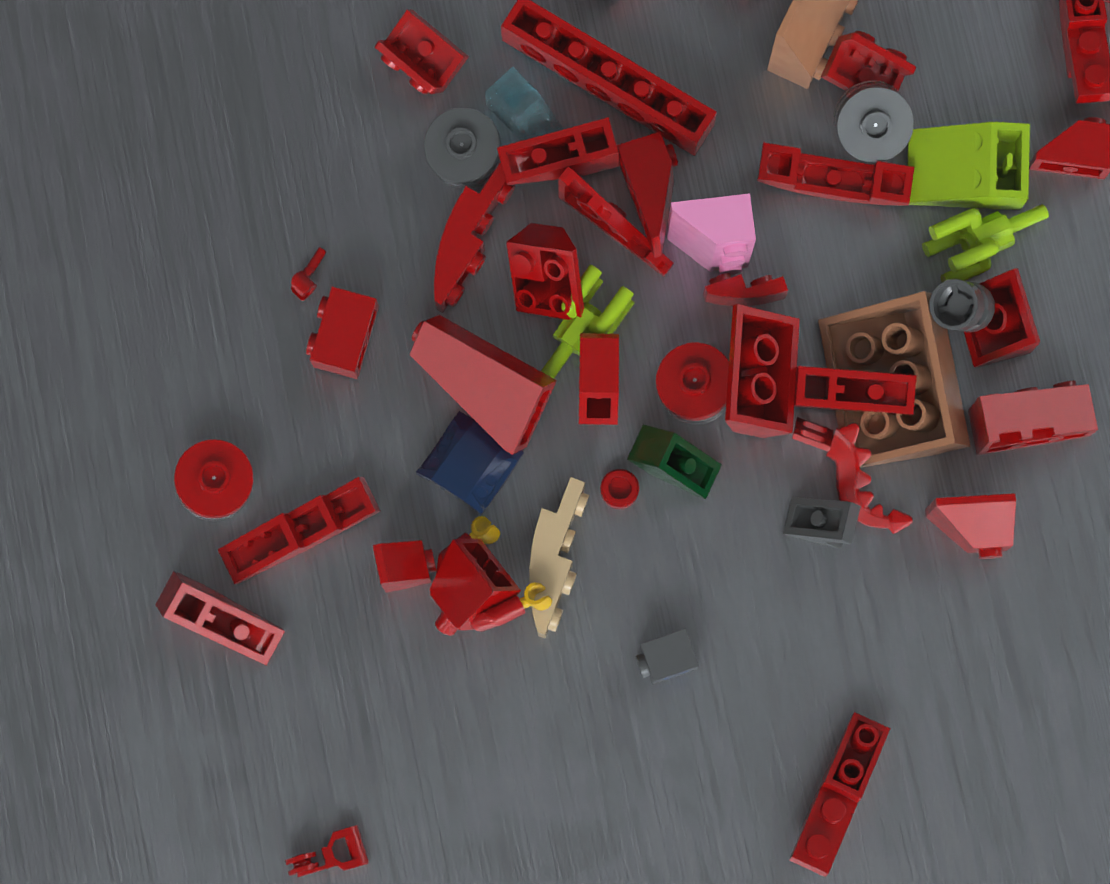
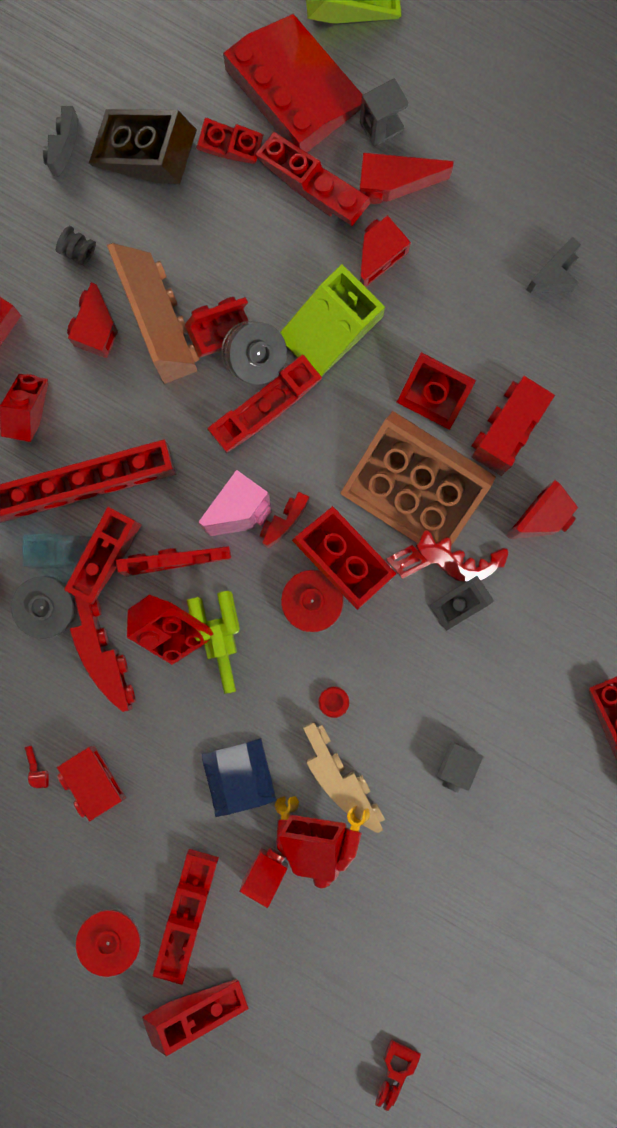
camera: 50 degrees left, 5 degrees up
red slope [409,315,557,455] -> none
red slope [579,333,619,425] -> none
red slope [617,132,678,258] -> none
dark green slope [627,424,722,499] -> none
red slope [794,366,917,415] -> none
lime plant [922,204,1049,283] -> none
dark grey wheel [929,279,995,332] -> none

